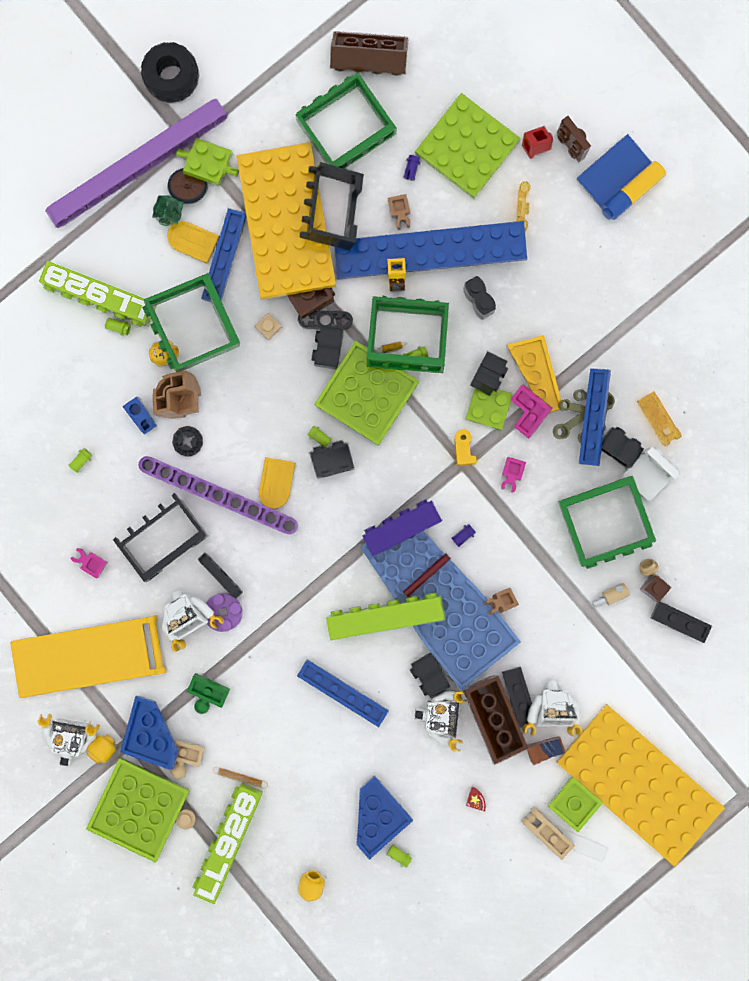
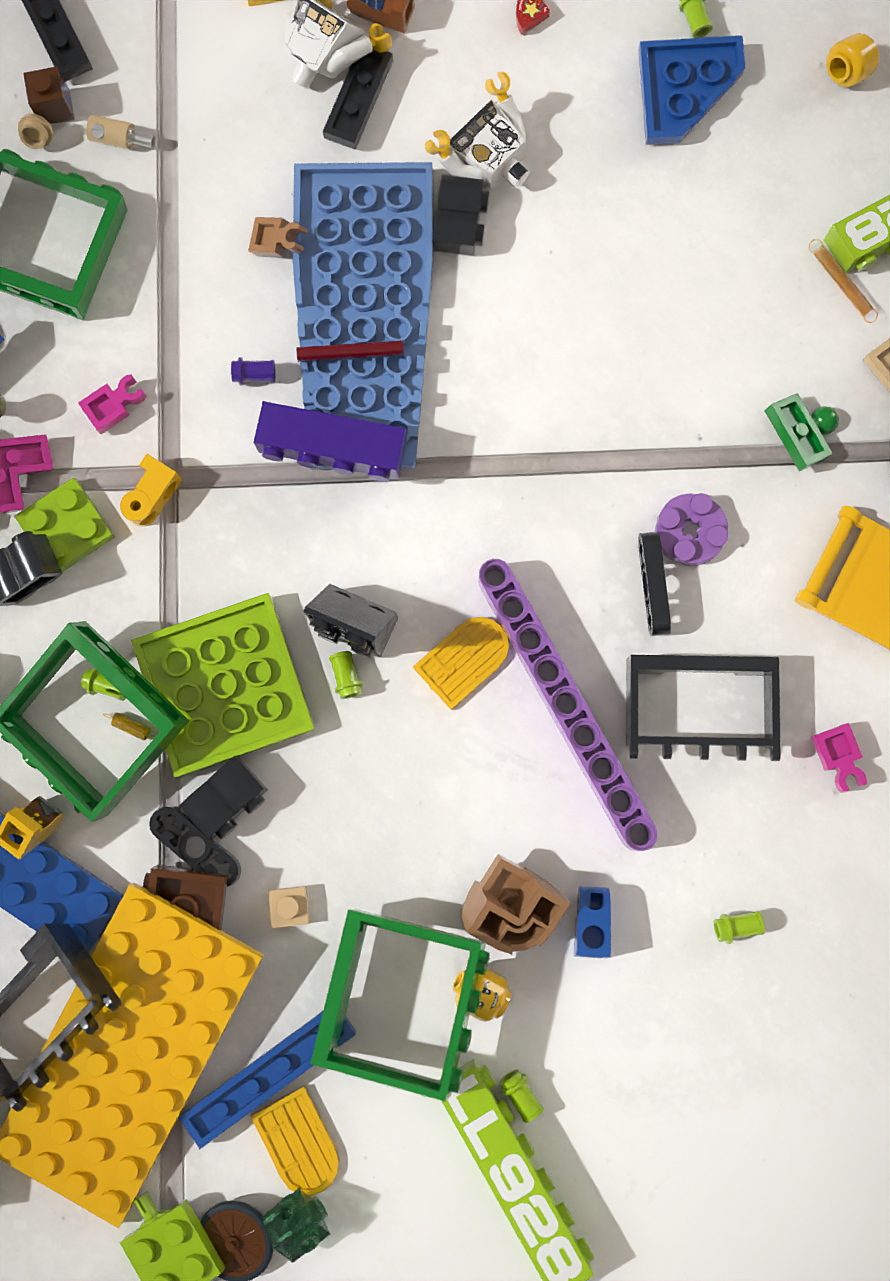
camera: 140 degrees left, 5 degrees down
white torso [162,590,224,652] -> none
black gear [172,426,203,456] -> none
blue plate [297,659,389,727] -> none
lime brick [326,592,446,641] -> none
reddish brown slope [464,675,529,765] -> none

